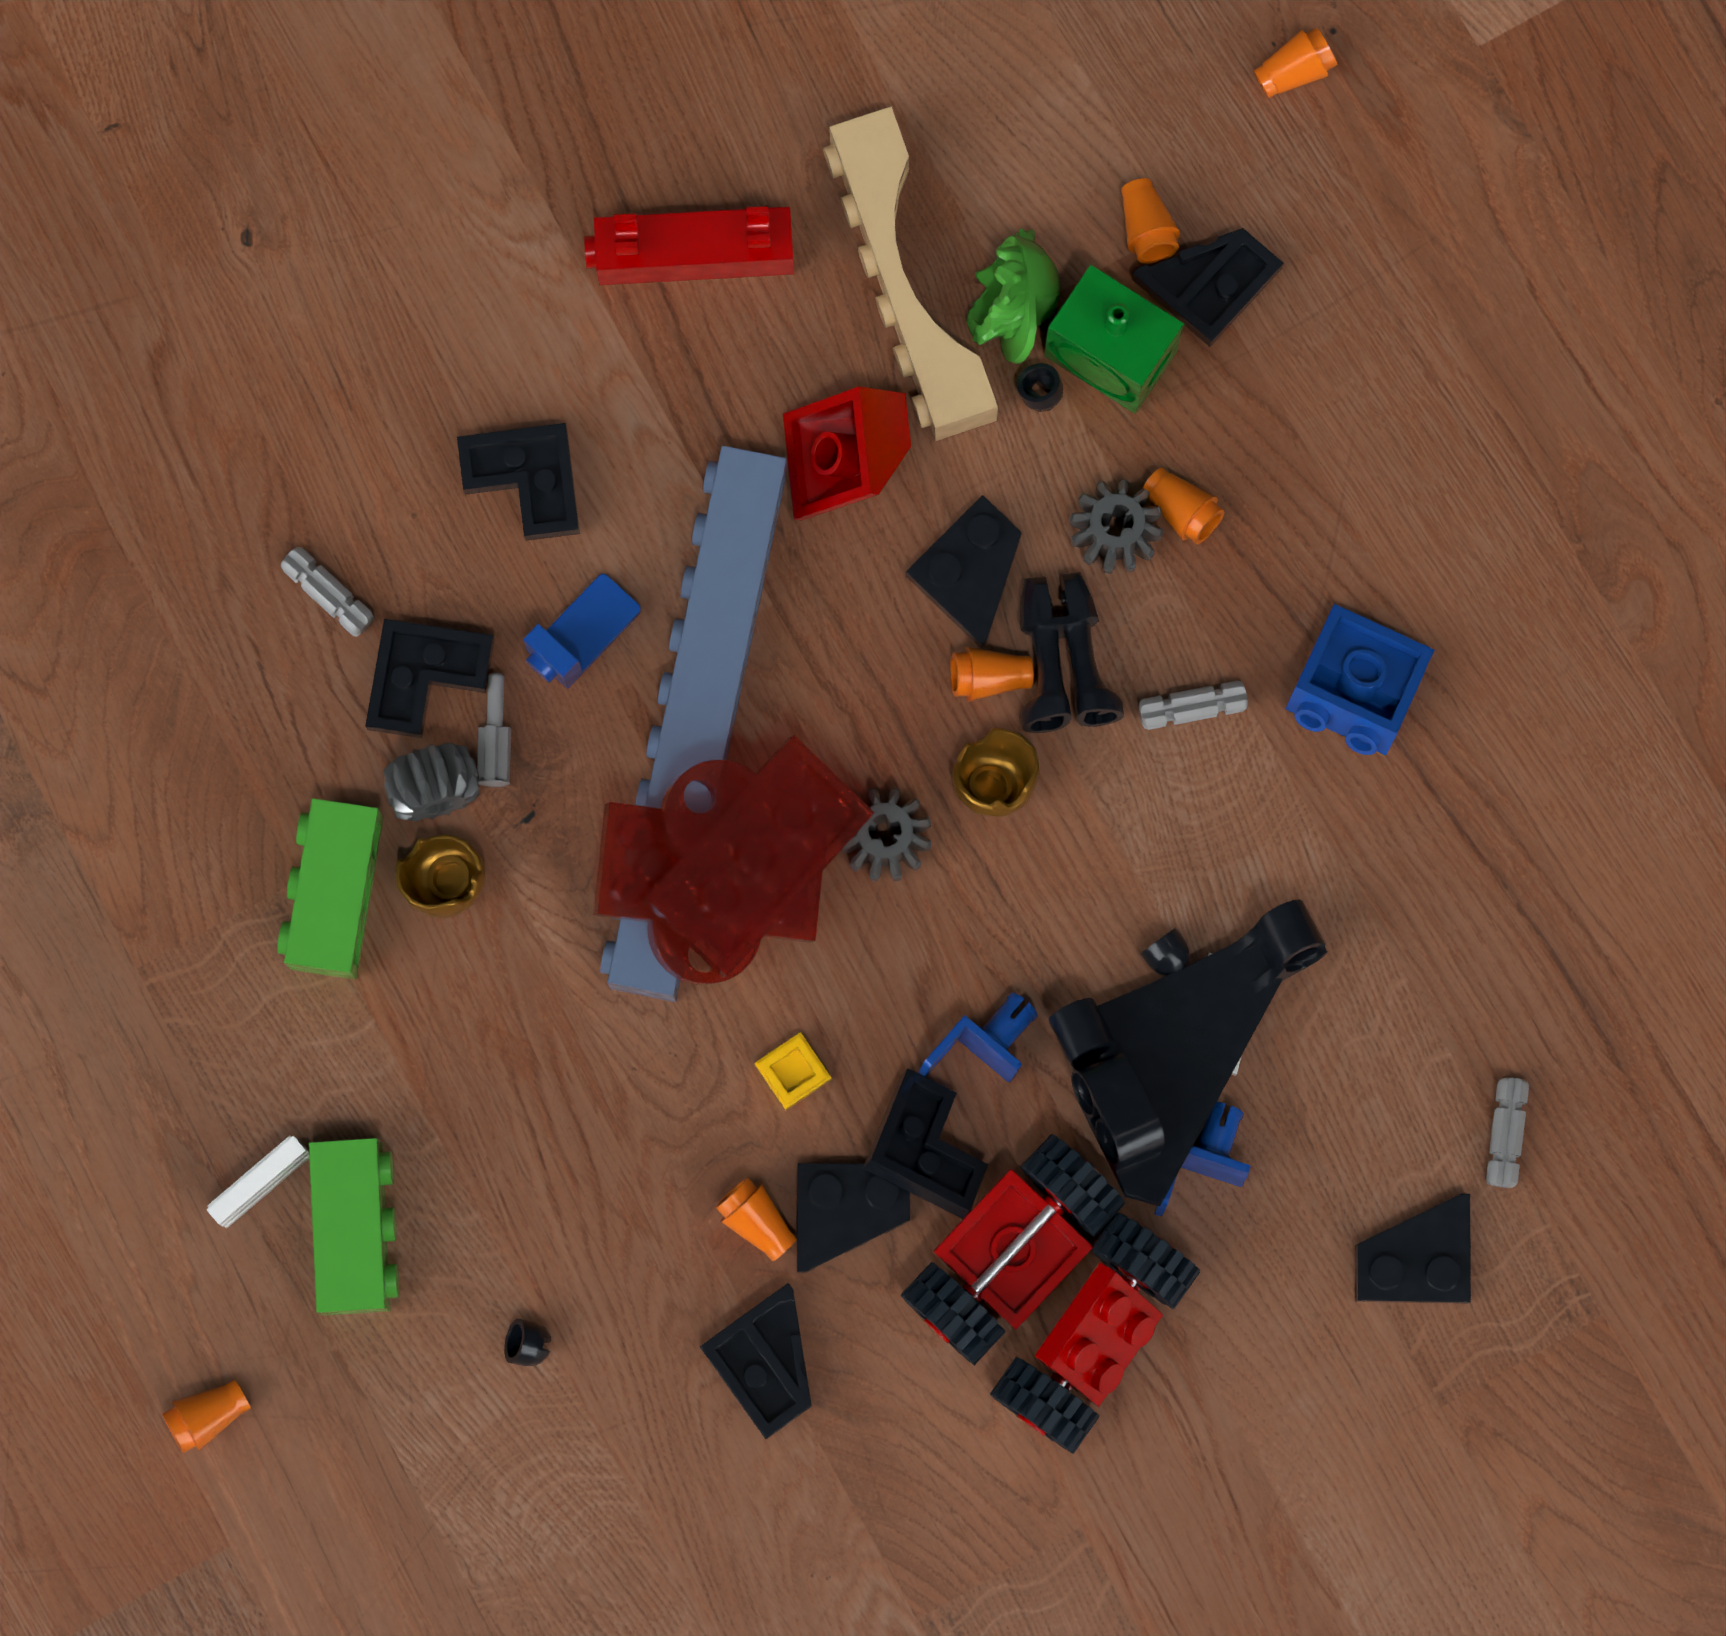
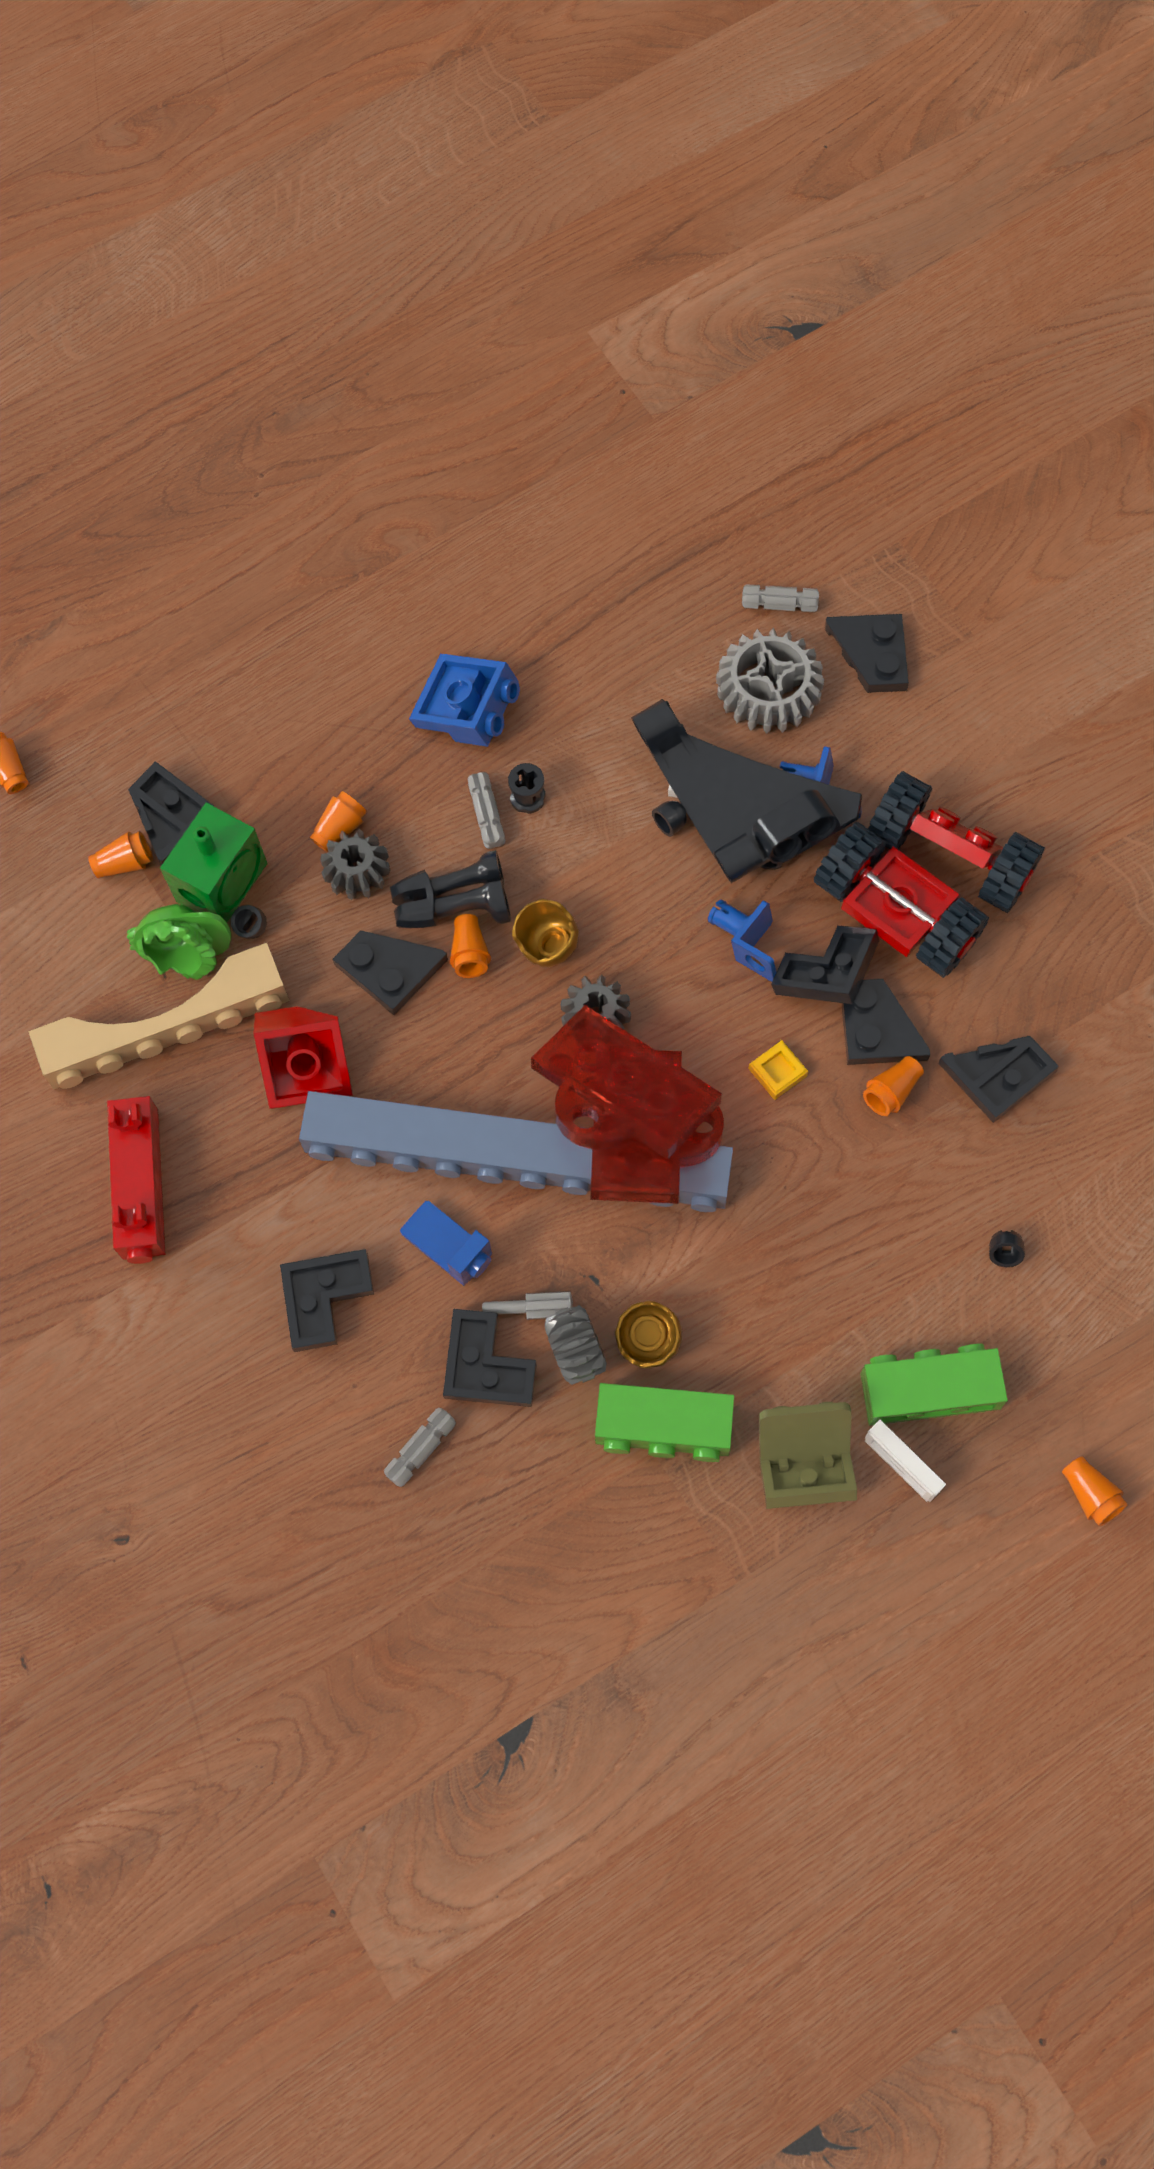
camera: 90 degrees left, 10 degrees down
none -> black bush [508,763,546,814]
none -> light grey gear [716,627,824,734]
none -> olive bracket [759,1402,857,1509]

